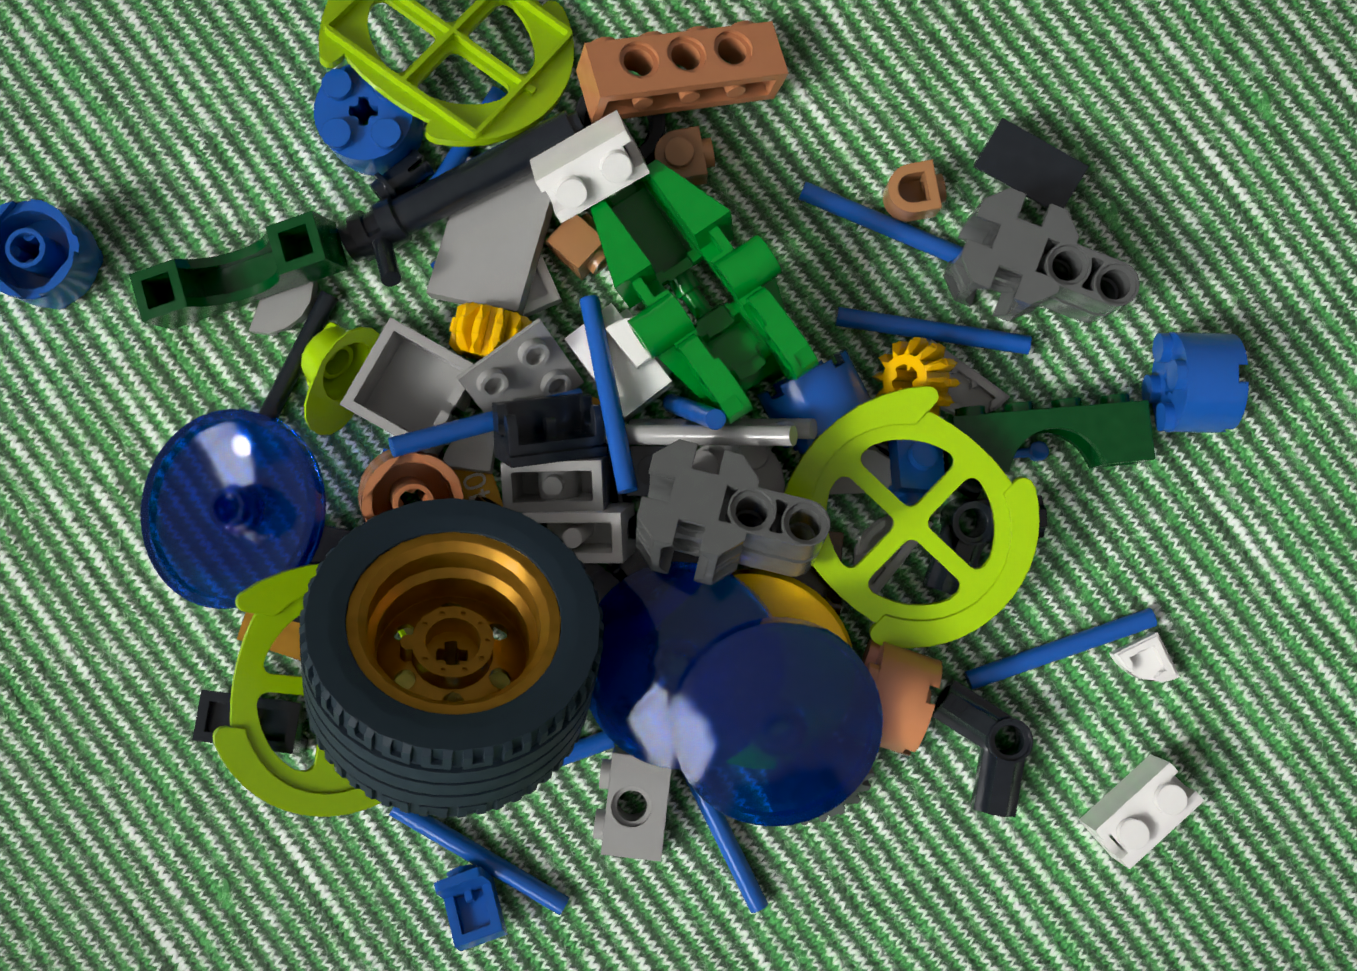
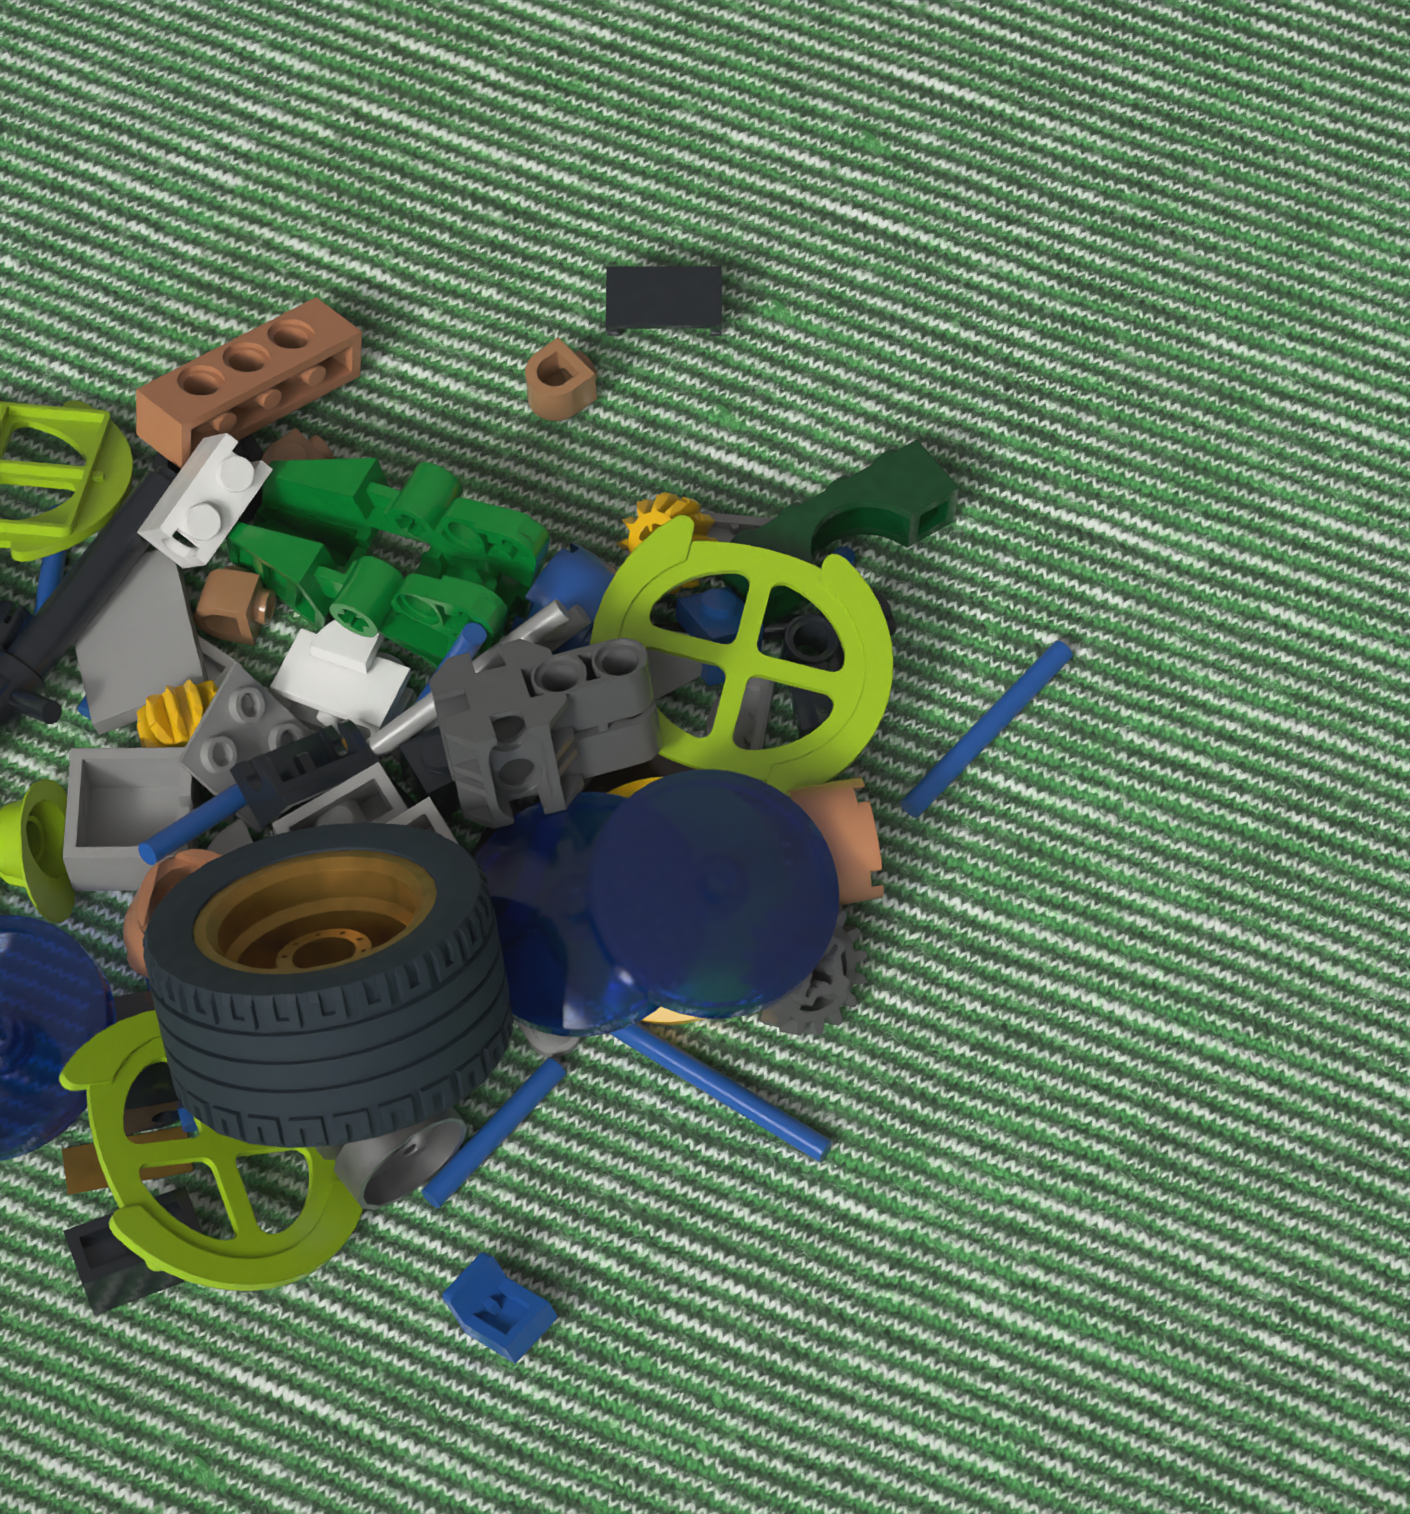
camera: 30 degrees left, 25 degrees down
blue bar [389,807,570,915] -> none
blue bar [579,295,638,494] -> none
light grey brick [593,747,673,862] -> none
blue bar [799,181,963,262] -> none
blue bar [835,307,1032,355] -> none
black piece [932,679,1033,817] -> none
dark grey connector [943,188,1140,323] -> none
white brick [1079,754,1205,869] -> none
white tile [1109,632,1180,682] -> none
blue brick [1142,332,1249,433] -> none

